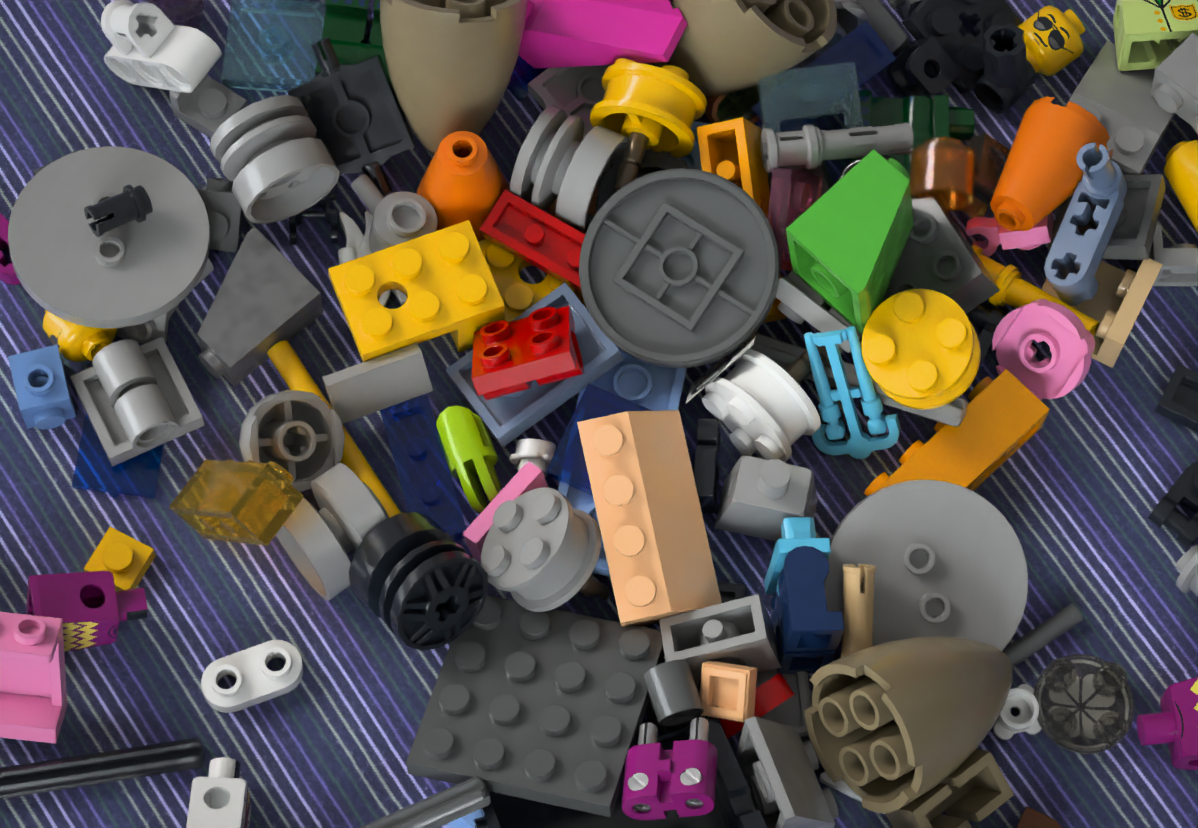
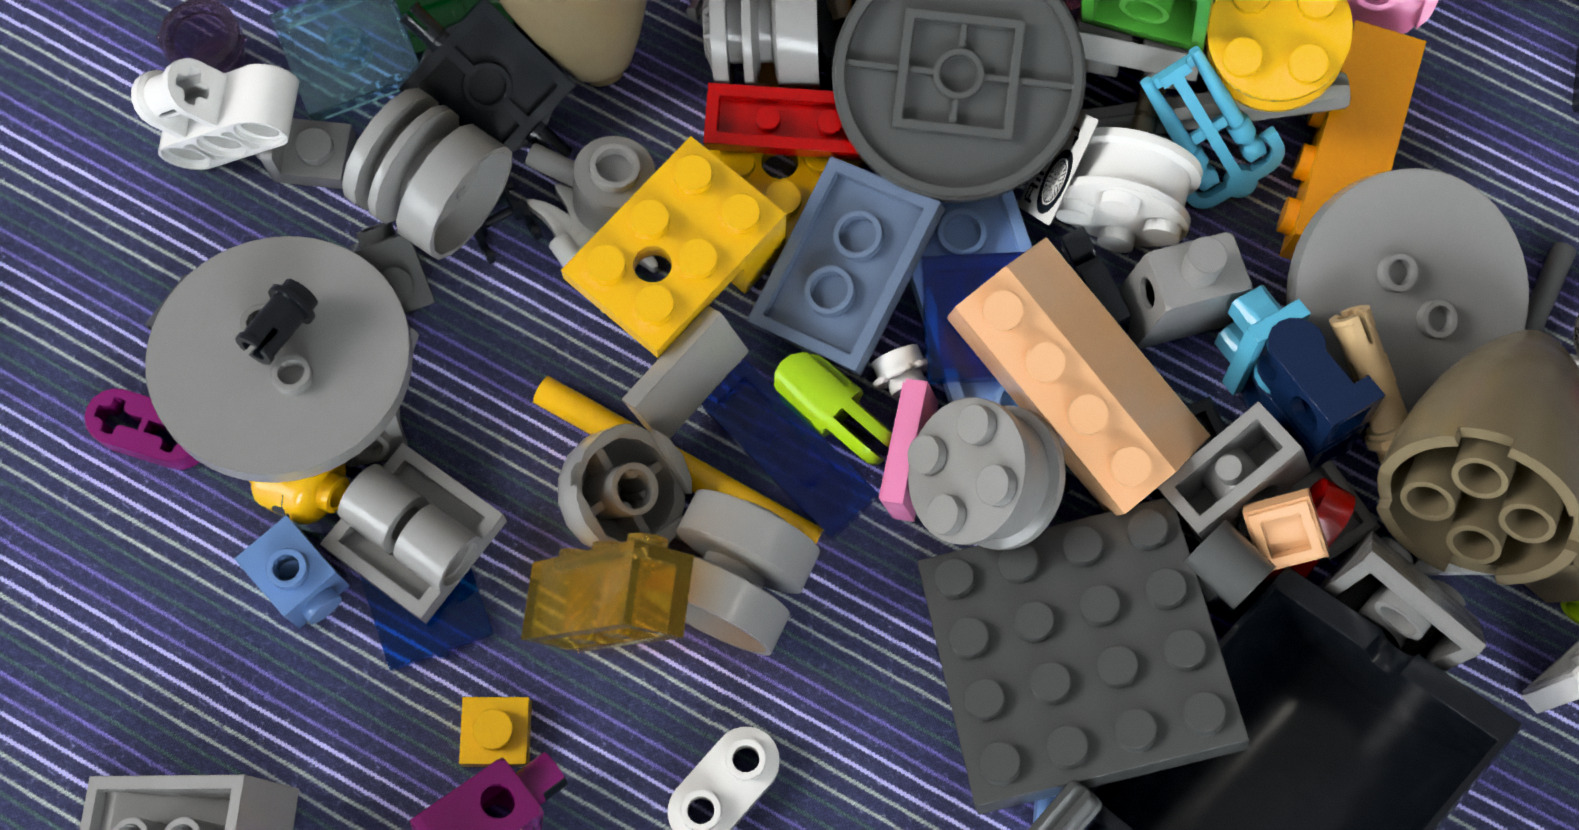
camera: 25 degrees left, 5 degrees up
flat silver slope [197,227,323,387] -> none
black wheel [349,512,488,651] -> none
orange cone [416,131,510,242] -> none
red plate [471,306,584,400] -> none
magenta piece [622,717,718,820] -> none

